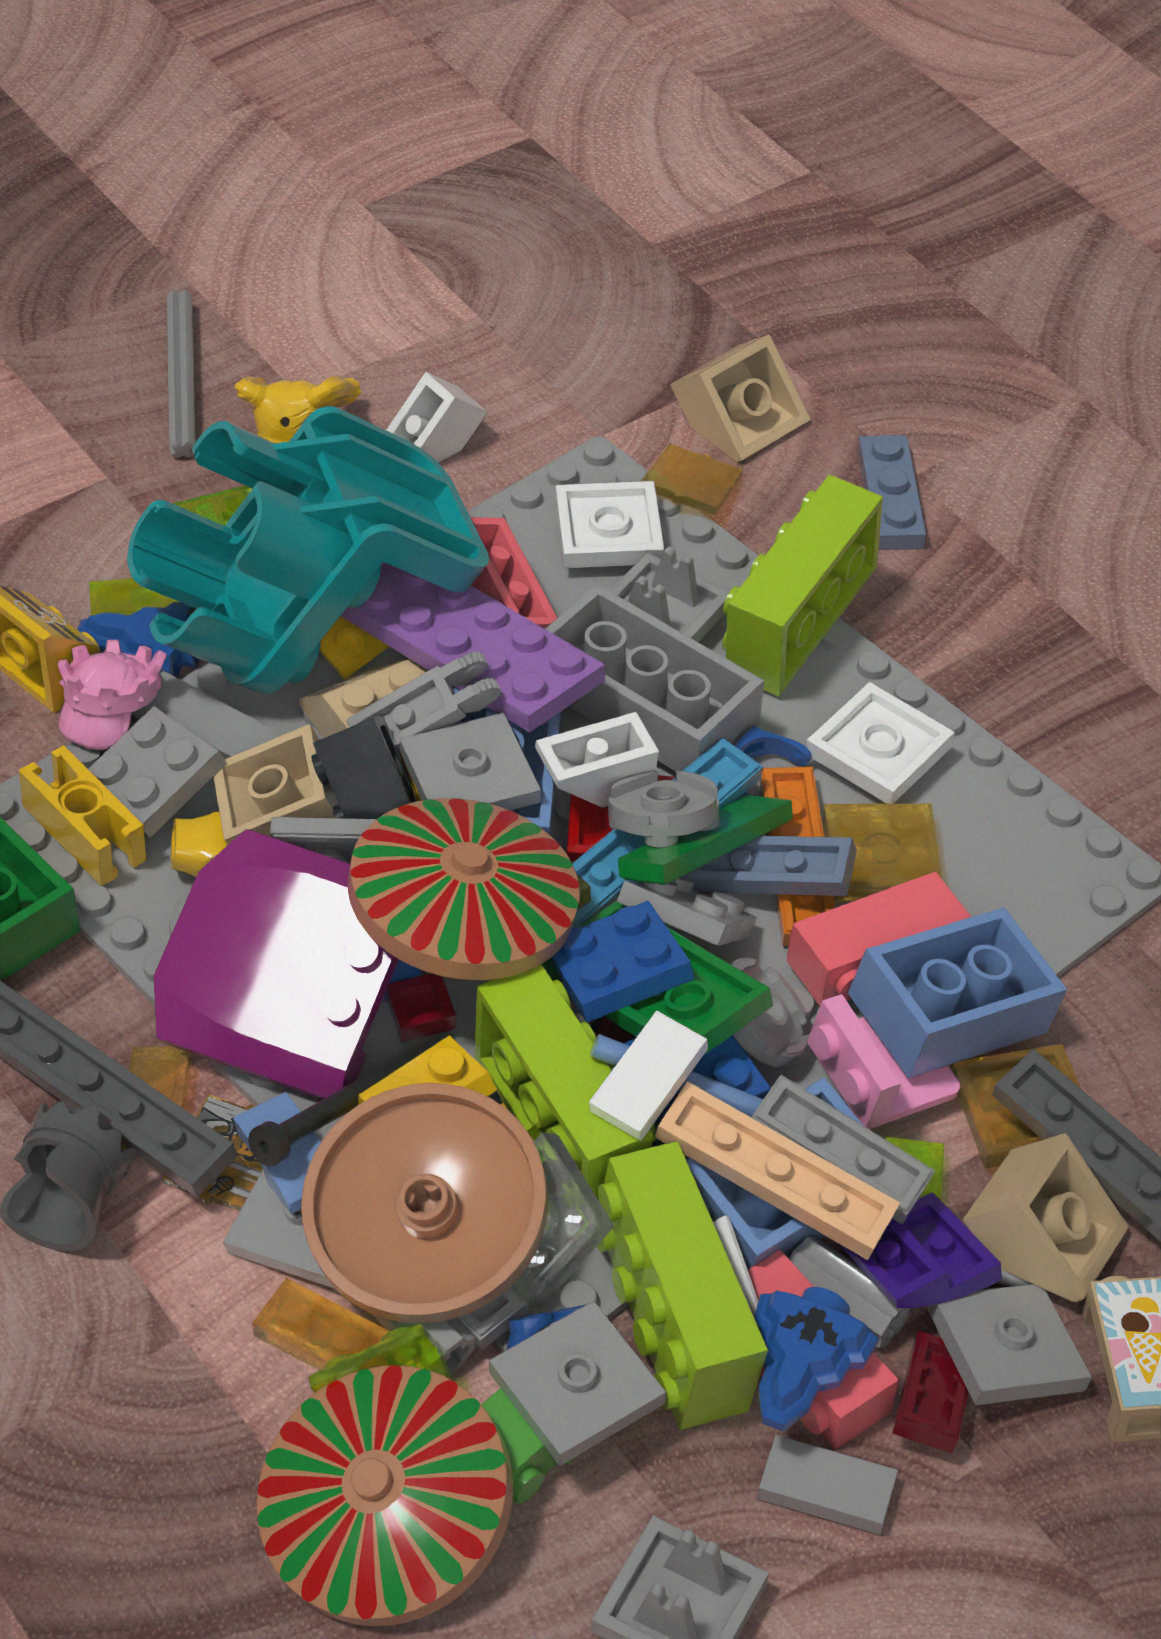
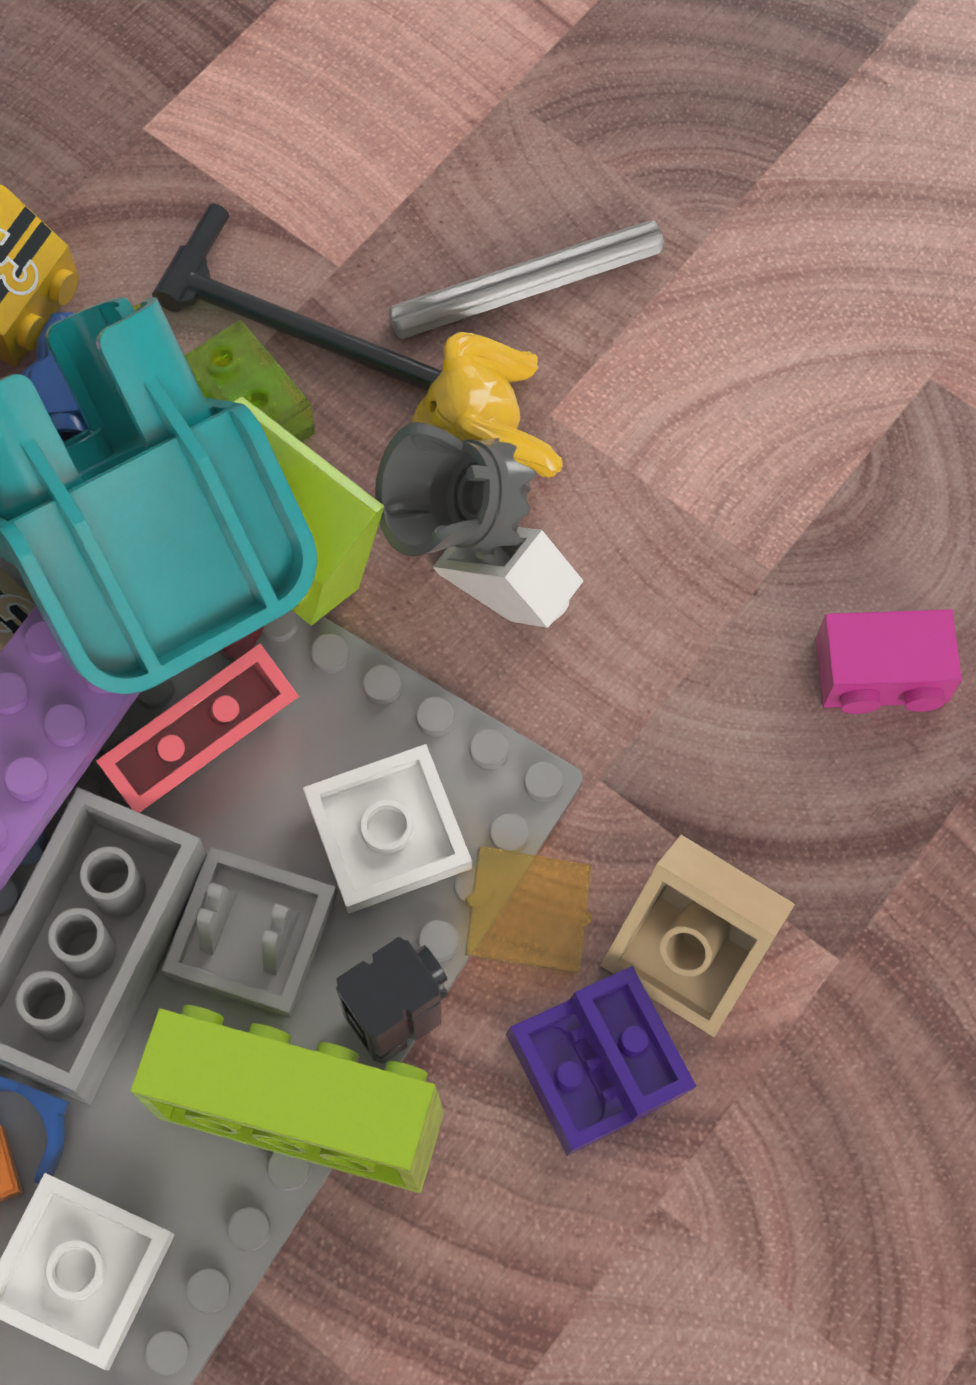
camera: 75 degrees right, 20 degrees up
sand blue plate [857,435,926,550] -> none
none -> black bar [152,203,442,391]
none -> black brick [336,937,449,1064]
none -> dark grey hat [375,422,536,557]
none -> dark purple slope [506,966,697,1156]
none -> dark pink brick [815,609,962,714]

